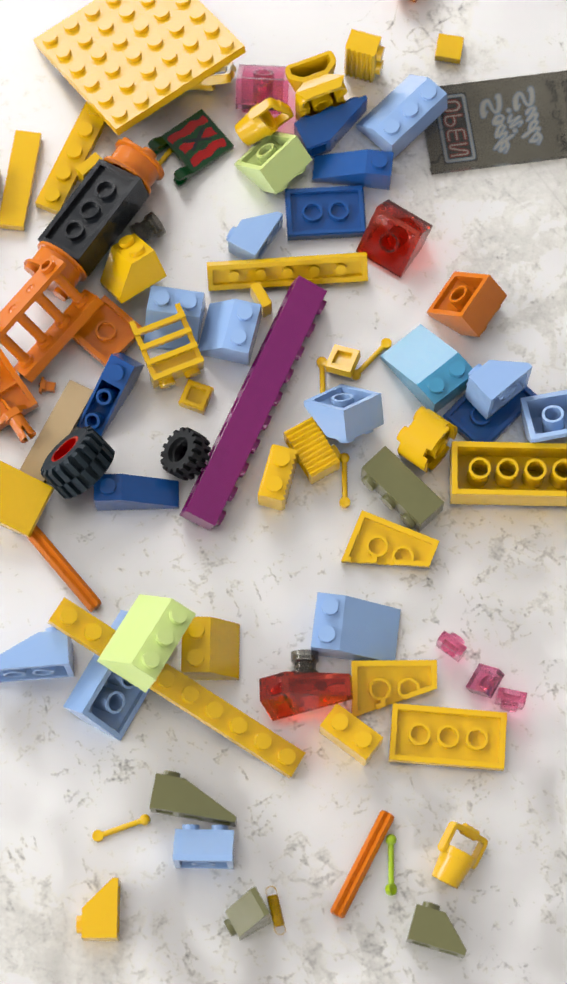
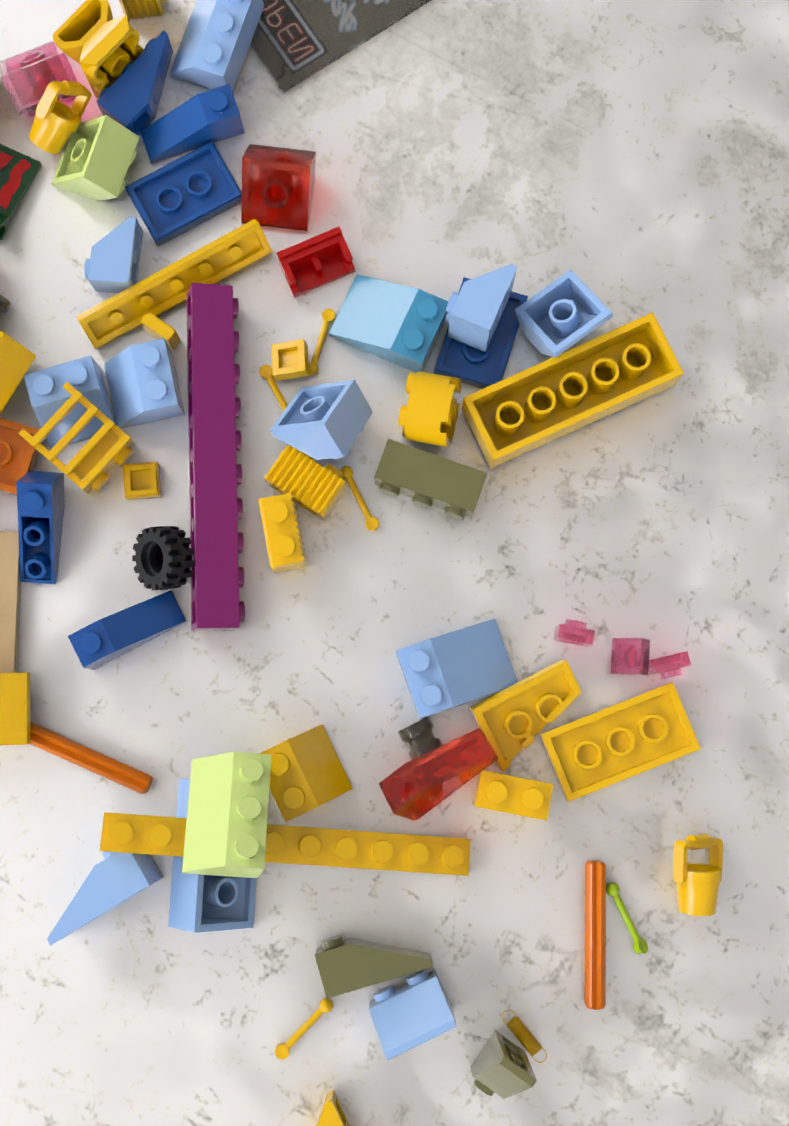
camera: 25 degrees left, 10 degrees up
black wheel [41,426,115,499] -> none
yellow wing [341,510,439,568] -> none
olive slope [406,901,466,958] -> none
orange slope [426,271,507,337] -> none
none -> red hinge [277,227,355,297]

